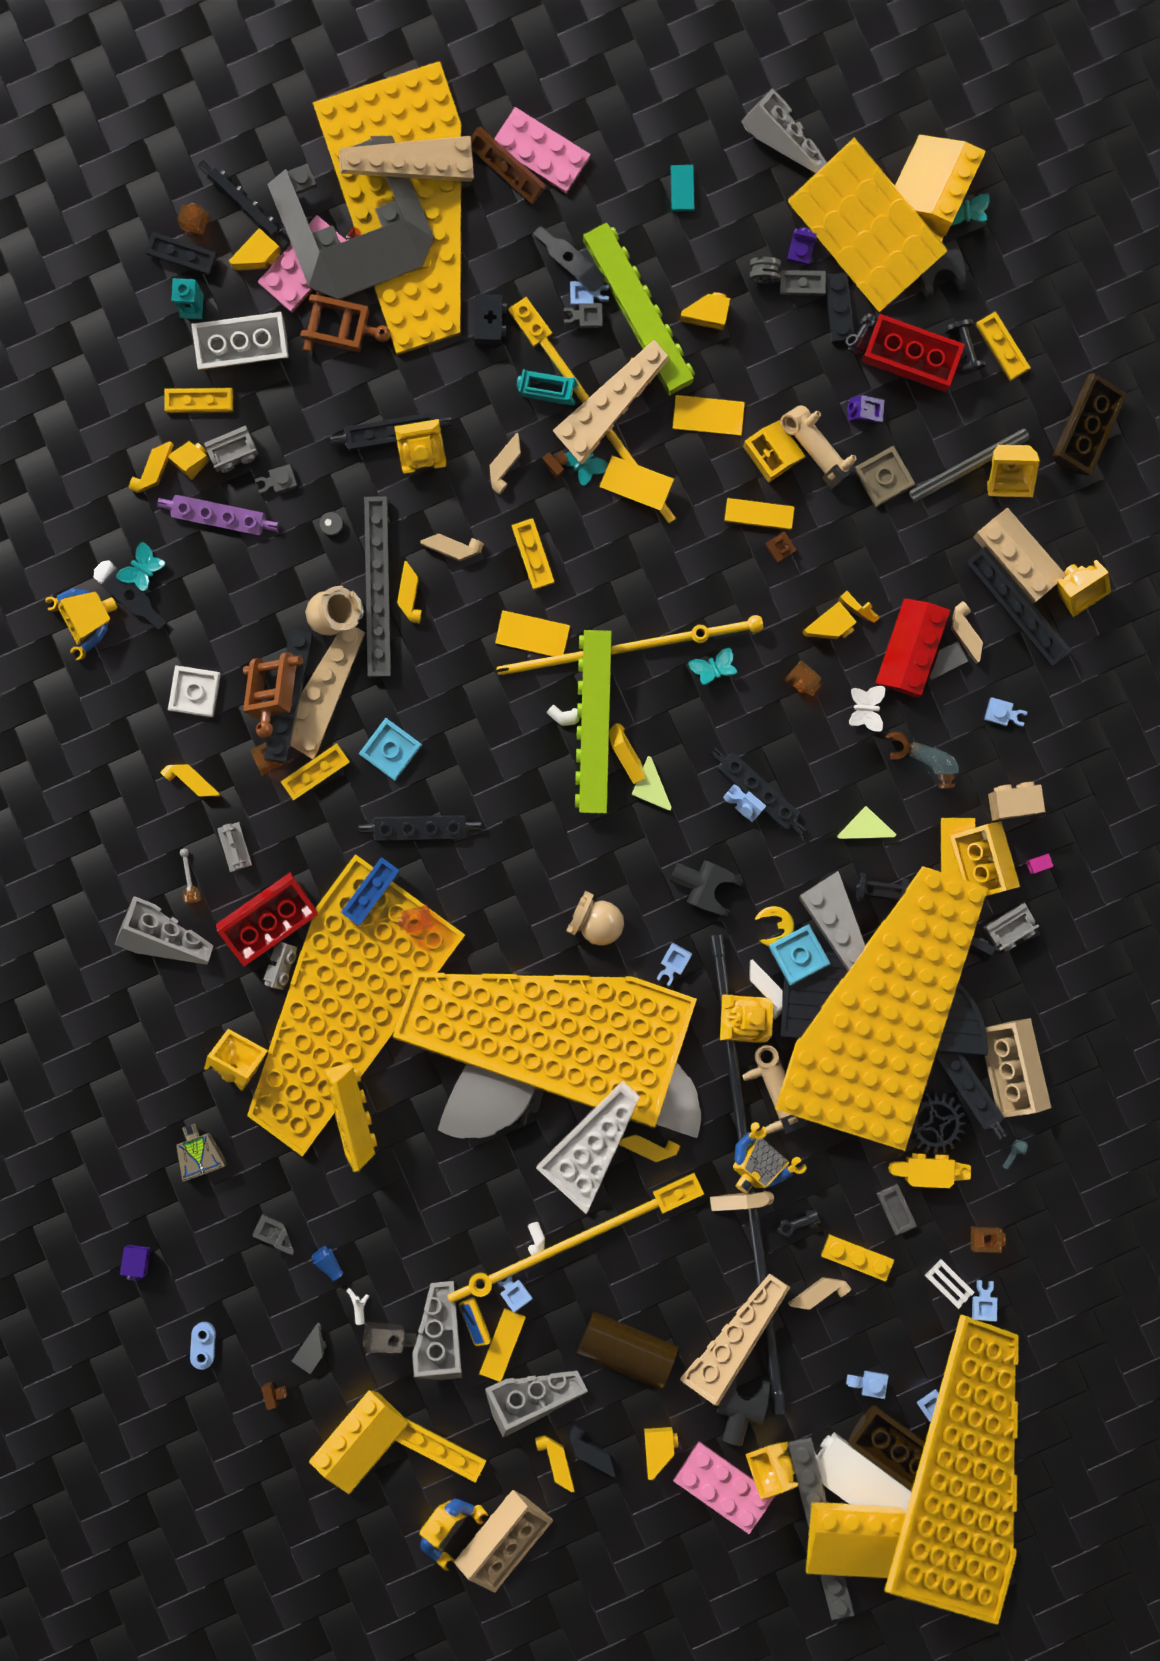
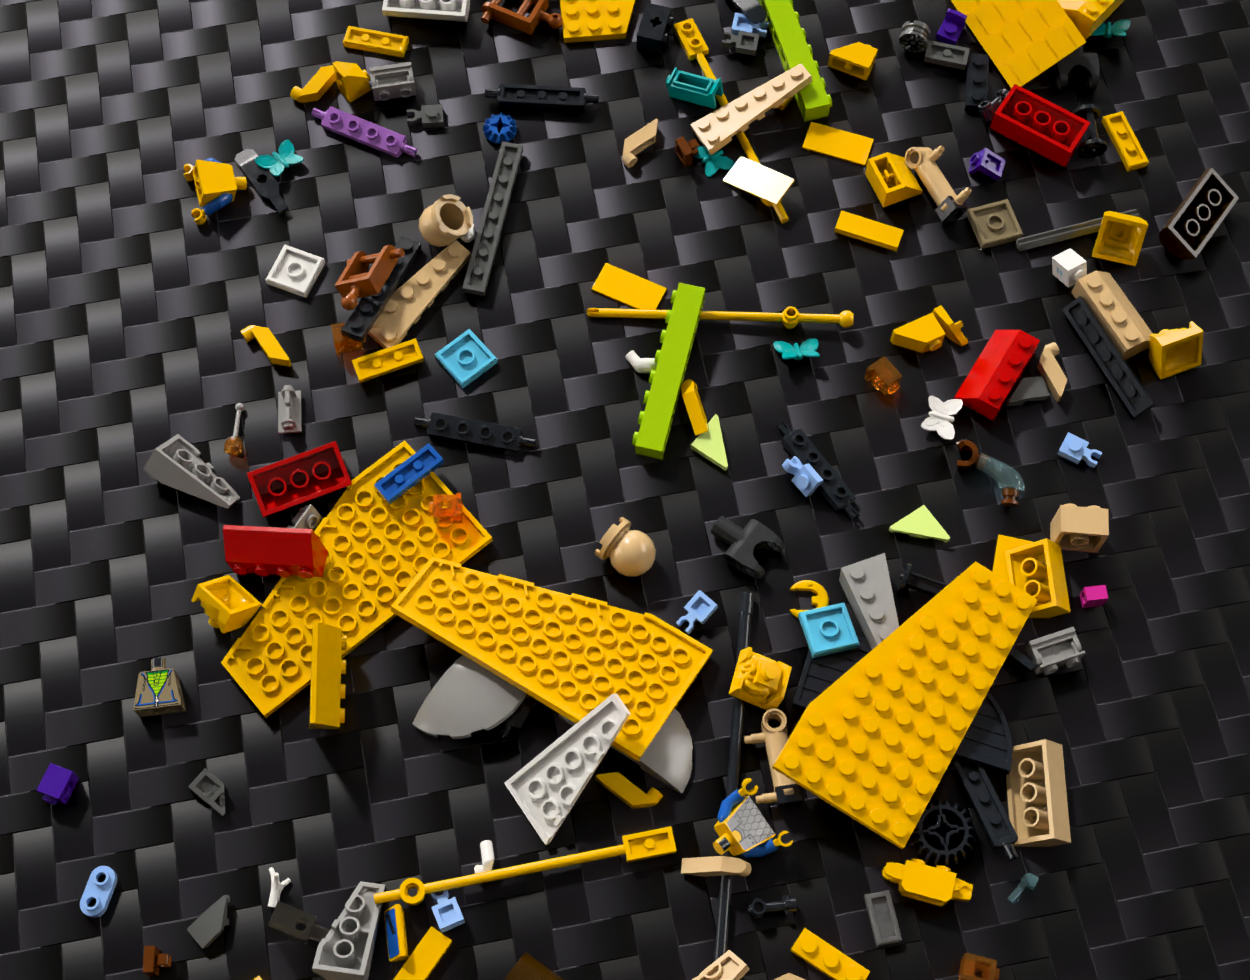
camera: 15 degrees right, 20 degrees down
blue cone [311,1246,344,1281] -> none
dark grey tile [320,512,343,536] -> none
yellow brick [394,419,446,474] -> none
yellow piece [397,561,422,624] -> none
tan piece [420,534,484,561] -> none
yellow plate [512,518,554,590] -> none
white piece [750,959,782,1019] -> none
reddish brown tile [765,531,797,563] -> none
none -> red slope [223,525,328,579]
none -> blue gear [483,113,517,144]
none -> white brick [1052,248,1087,288]

